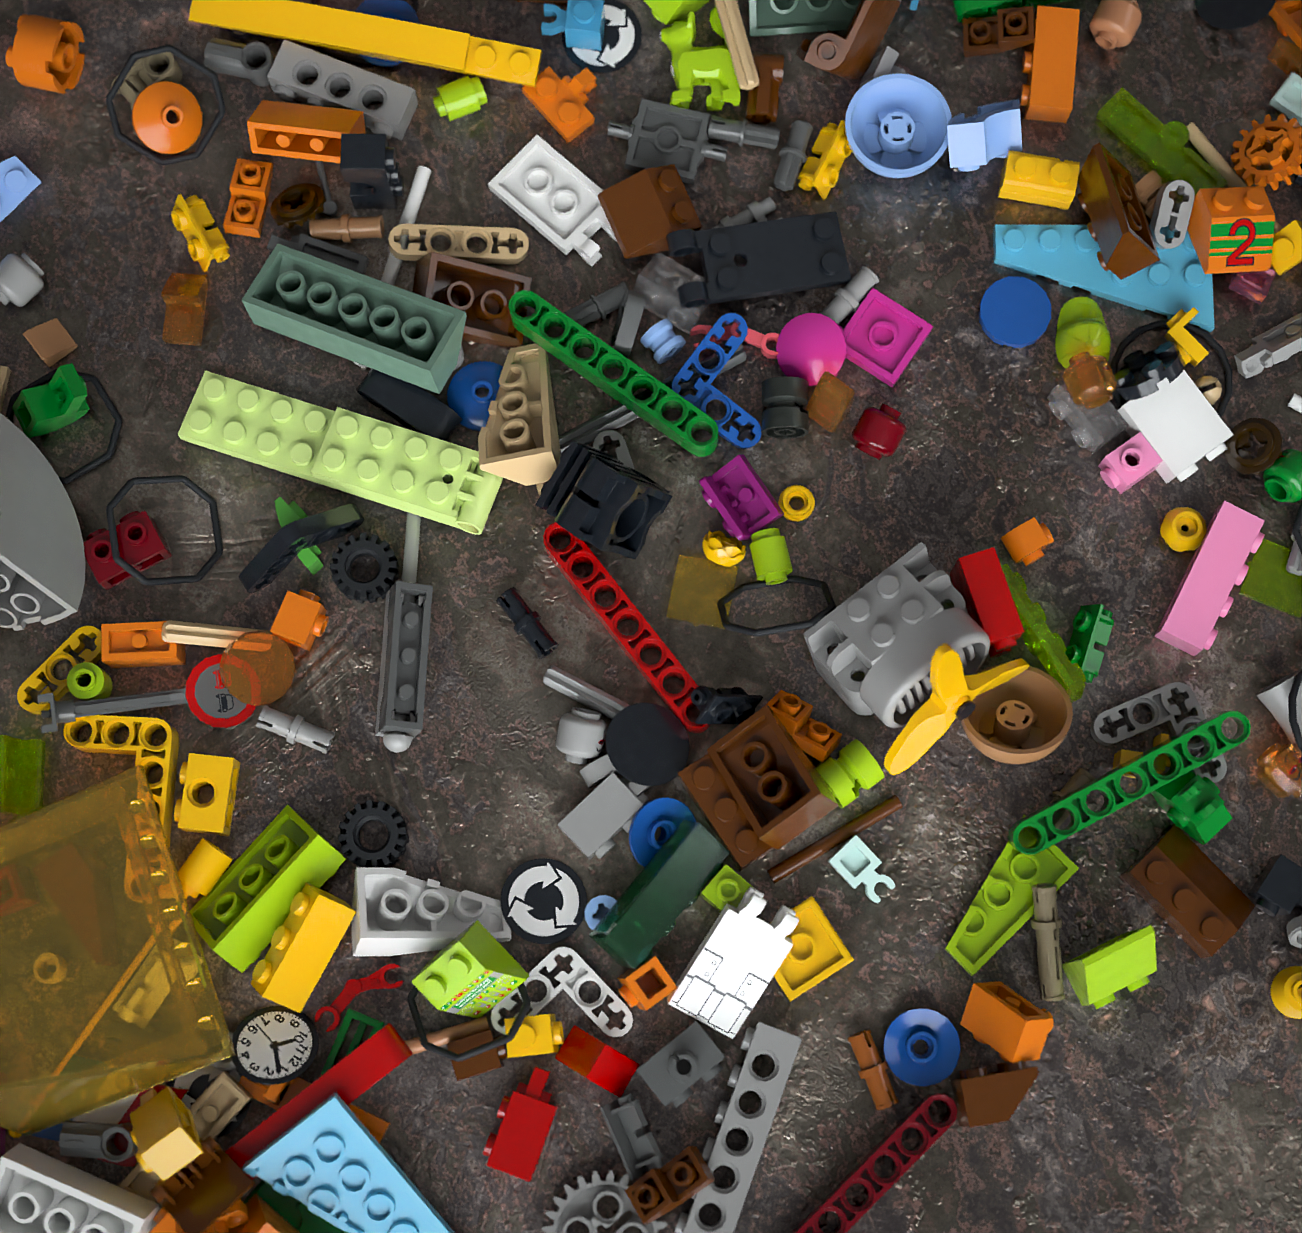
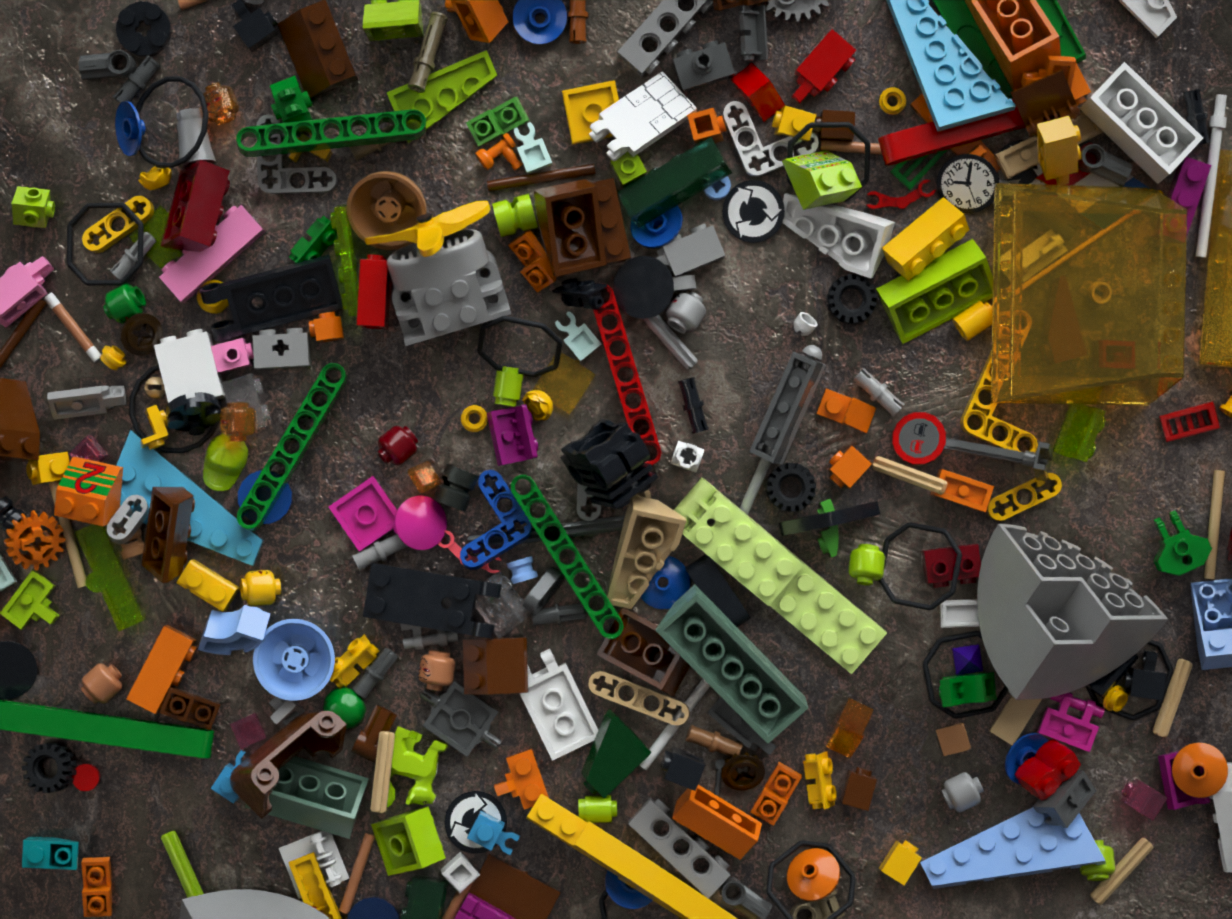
camera: 165 degrees left, 10 degrees up
lime brick [67,662,113,701] -> none
yellow brick [174,753,241,836] -> none
clear orange tile [219,631,295,706] -> none
dark grey axle [708,115,780,149] -> none
none -> lime hinge [0,569,60,630]
none -> yellow plate [100,345,126,370]
none -> dark red slope [160,159,230,252]
none -> black hinge [199,255,344,341]
none -> clear pink plate [230,712,267,749]
none -> green beam [237,363,347,531]
none -> yellow head [240,570,281,606]
none -> light grey brick [252,328,312,370]
none -> green hair [323,687,366,730]
none -> nougat head [418,650,456,691]
none -> bright green slope [466,97,530,147]
none -> orange piece [474,133,523,171]
none -> light aqua plate [555,311,602,361]
none -> dark green slope [581,709,651,798]
none -> white piece [670,440,704,473]
none -> white hinge [793,312,818,336]
none -> orange slope [816,388,876,433]
none -> reddish brown brick [840,767,877,811]
none -> lime head [848,544,885,586]
none -> yellow plate [879,87,906,115]
none -> yellow brick [879,840,922,886]
none -> white tile [940,599,980,628]
none -> dark purple slope [952,644,983,675]

